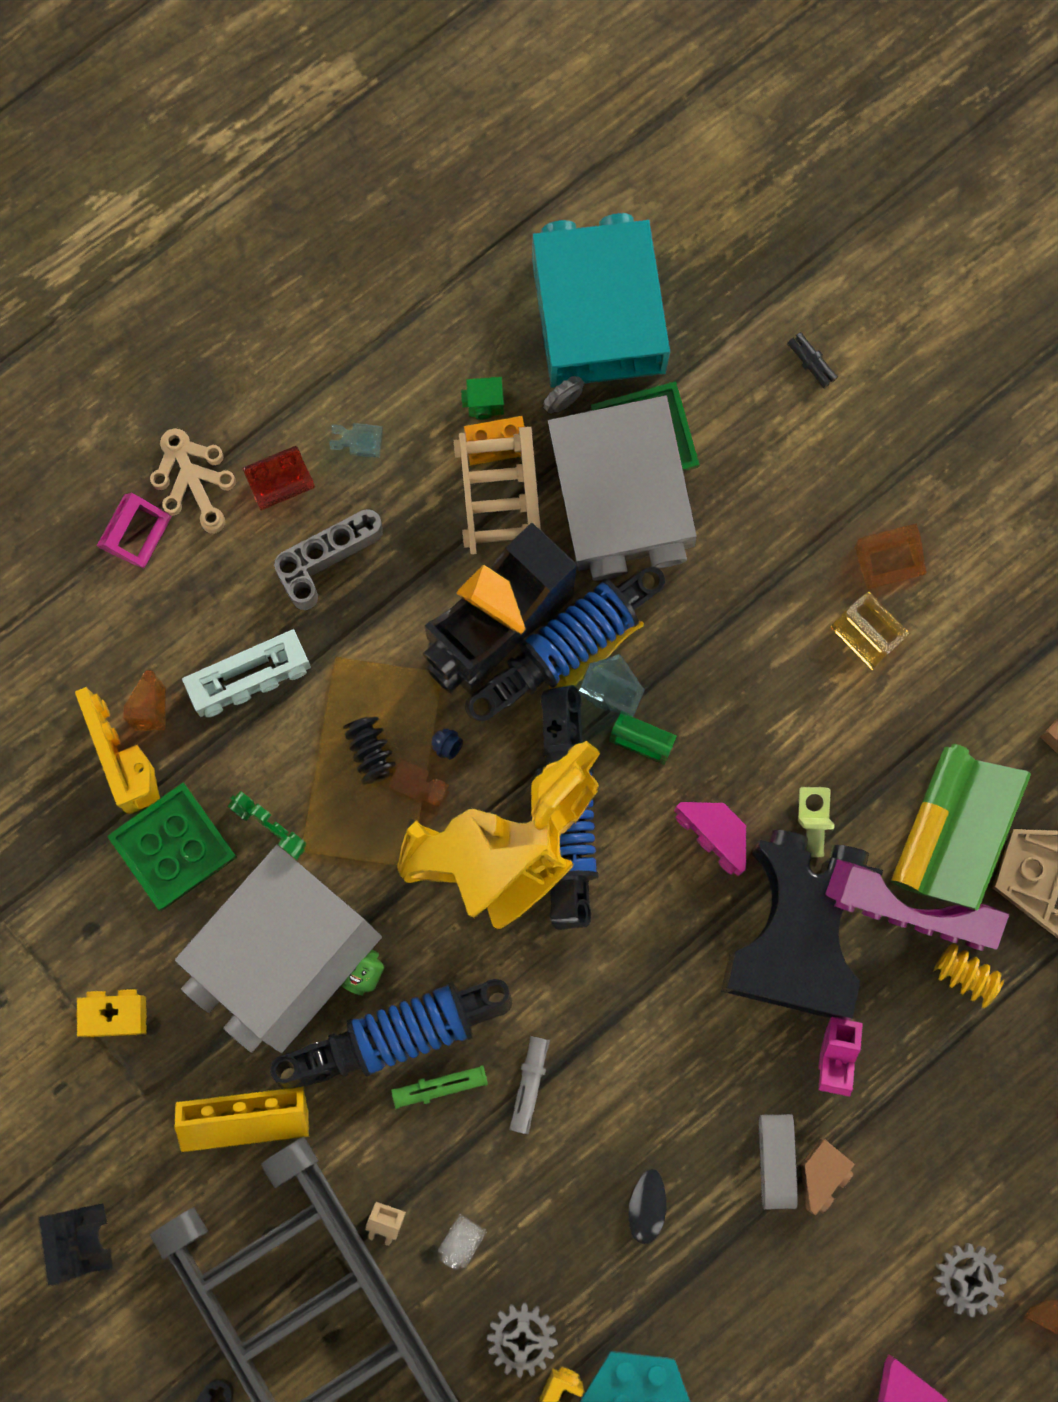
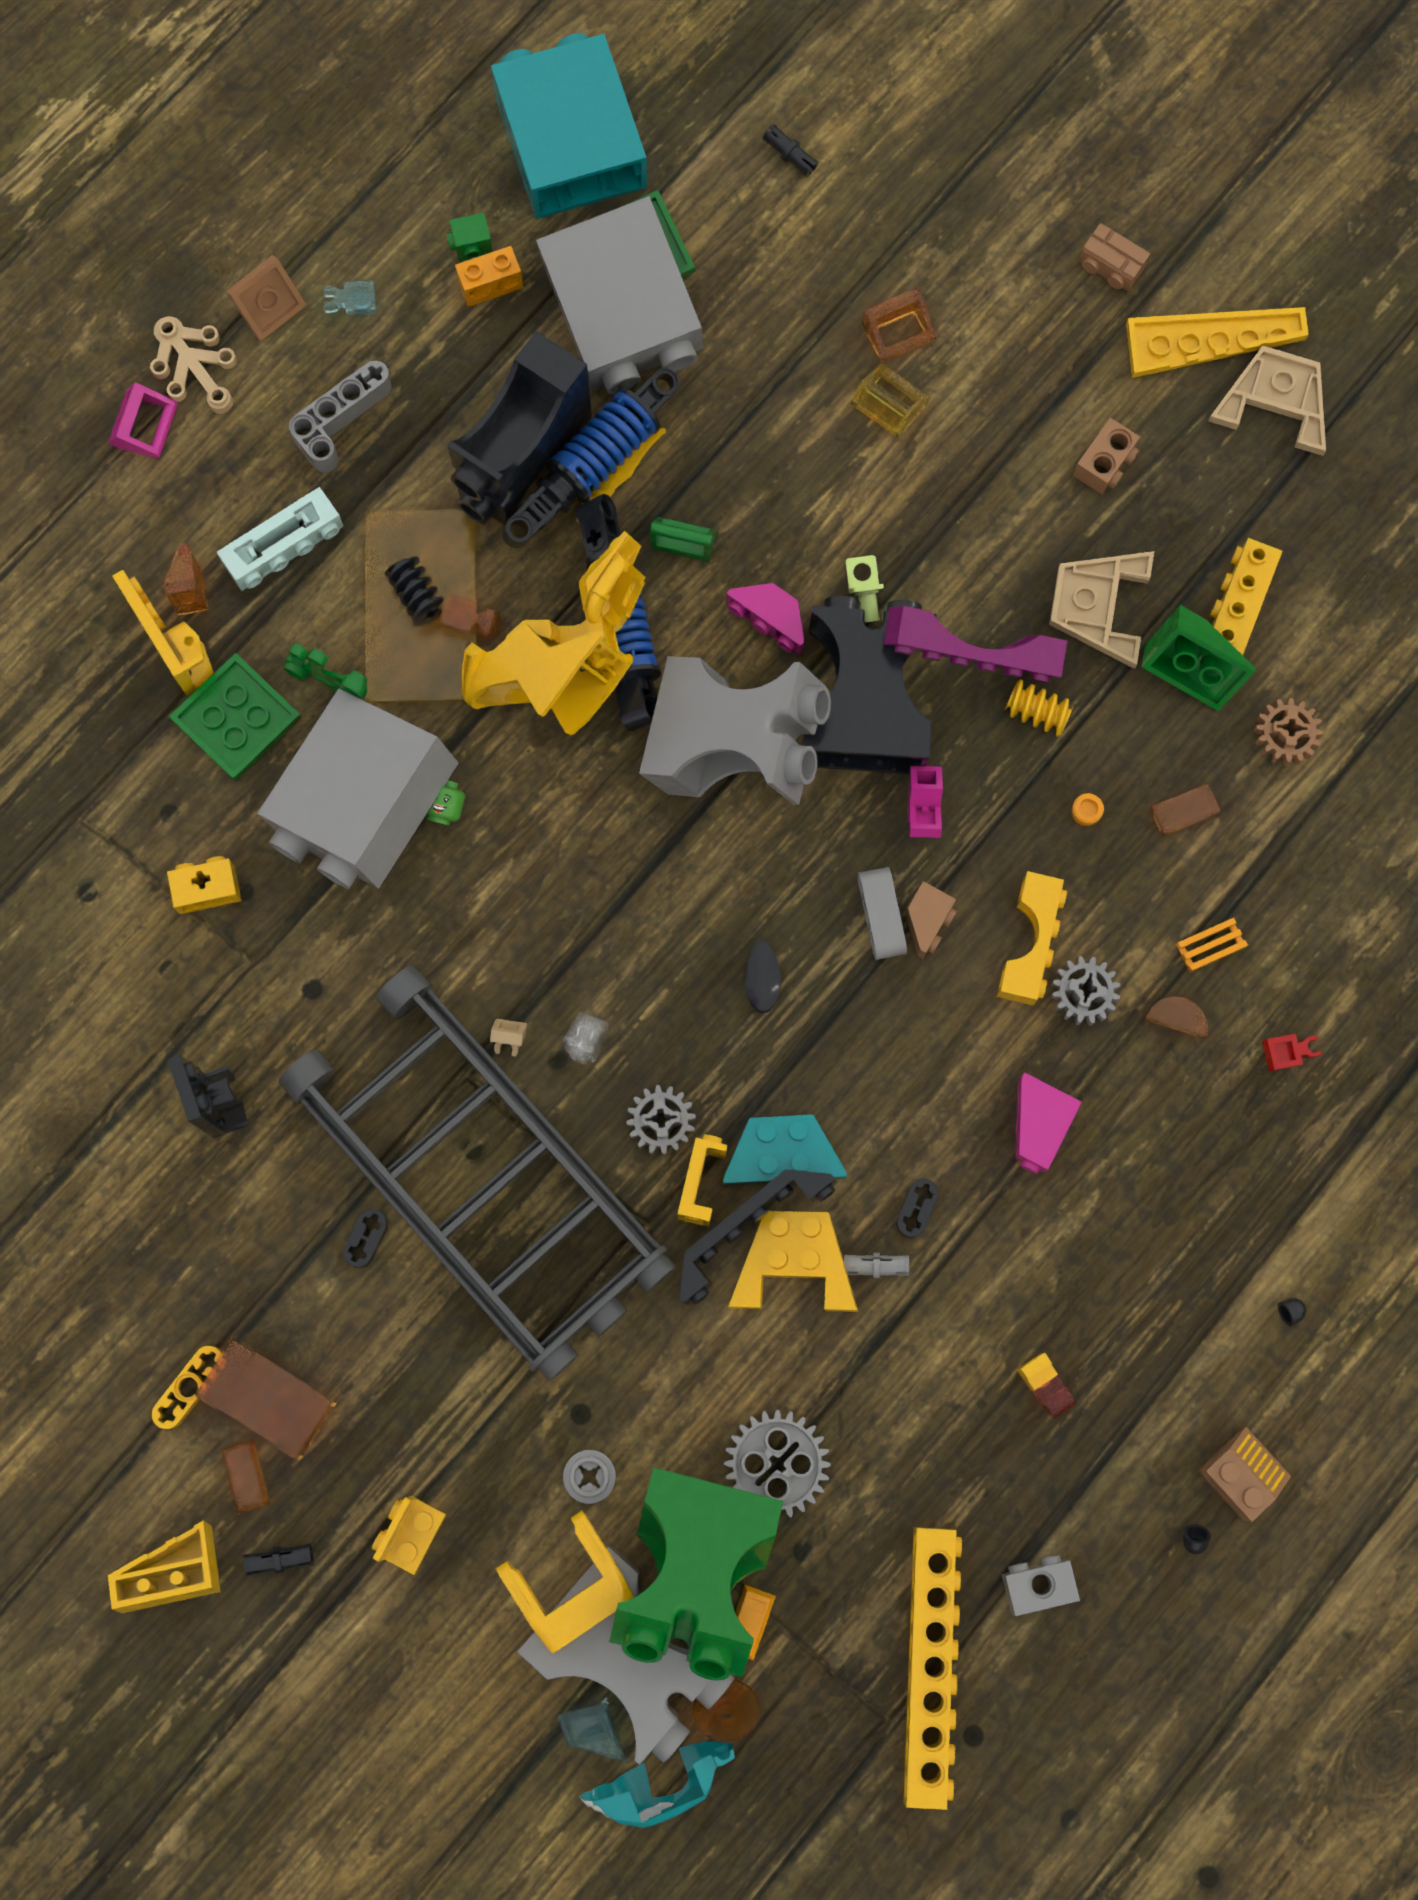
camera: 10 degrees left, 0 degrees up
yellow brick [175,1087,309,1152] -> none
clear red bracket [243,446,315,510] -> none
piece [270,979,512,1089] -> none
bright green pin [391,1065,488,1109] -> none
dark blue plate [432,729,463,760] -> none
tan fence [454,426,541,554] -> none
light orange slope [456,565,525,634] -> none
light grey pin [509,1036,550,1134] -> none
light grey gear [544,376,584,413] -> none
clear light blue slope [578,654,645,717] -> none
bright green door [890,744,1031,911] -> none
none -> medium nougat tile [226,255,307,341]
none -> light grey brick [639,656,831,805]
none -> yellow arch [996,871,1067,1006]
none -> light orange tile [1071,793,1104,826]

